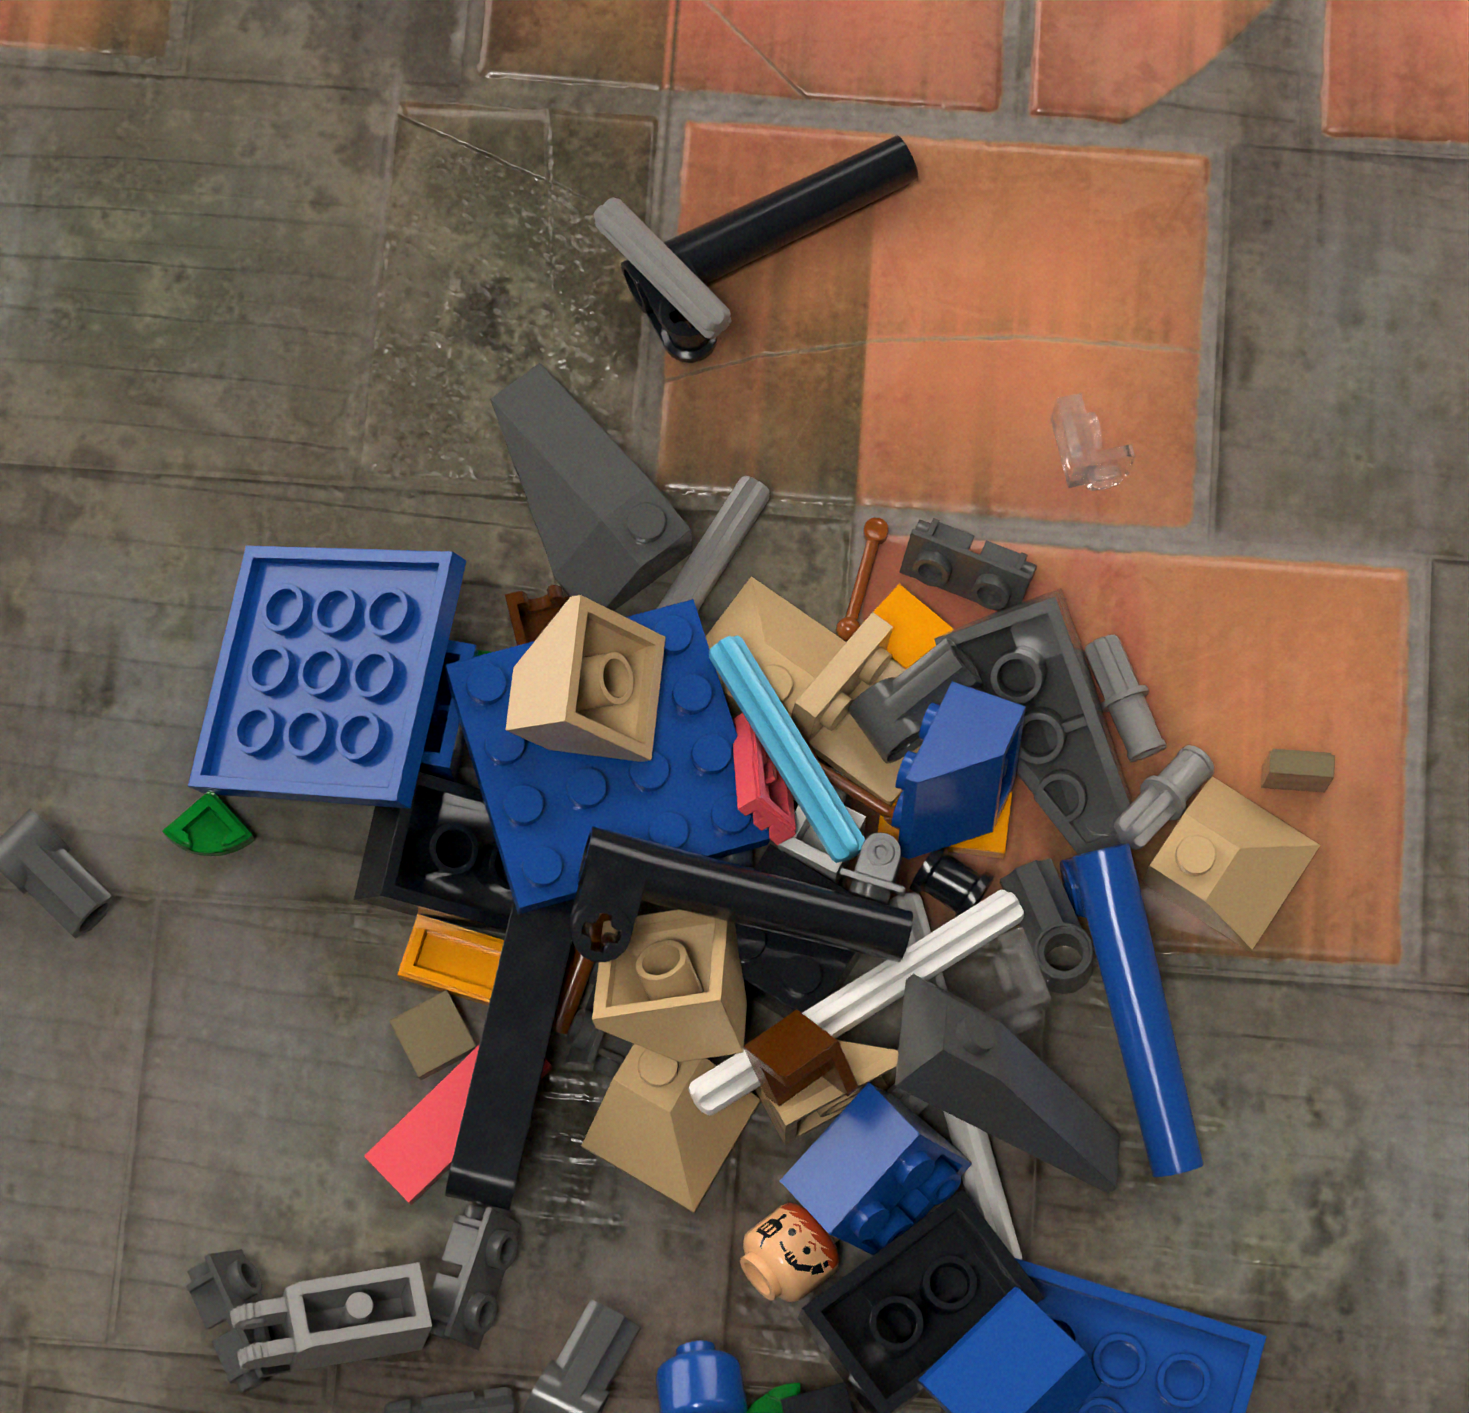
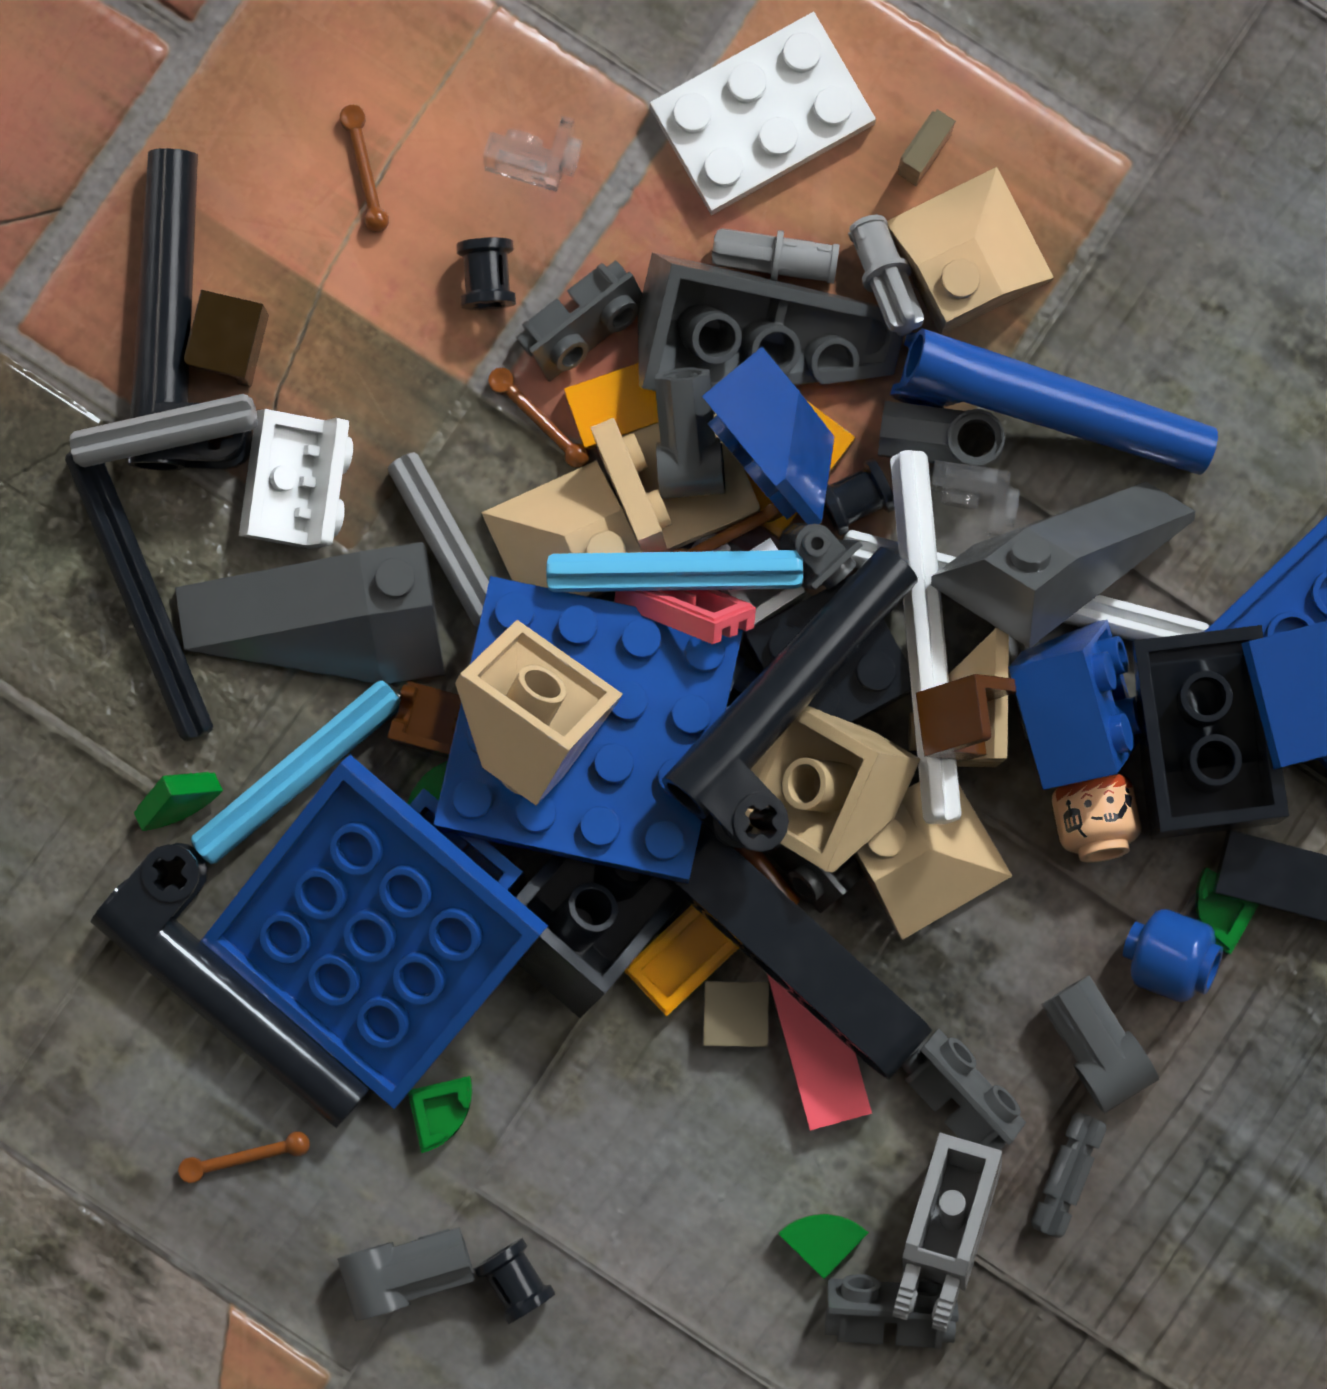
camera: 65 degrees left, 10 degrees up
none -> black axle [65,452,213,741]
none -> black axle [90,843,369,1128]
none -> green tile [134,772,223,831]
none -> dark orange hinge [178,1131,310,1183]
none -> dark brown panel [184,290,269,387]
none -> medium azure axle [191,681,401,864]
none -> white bracket [239,409,353,549]
none -> dark orange hinge [340,105,389,232]
none -> black bush [456,237,516,310]
none -> black bush [473,1238,555,1324]
none -> white plate [650,11,876,216]
none -> green tile [777,1214,869,1279]

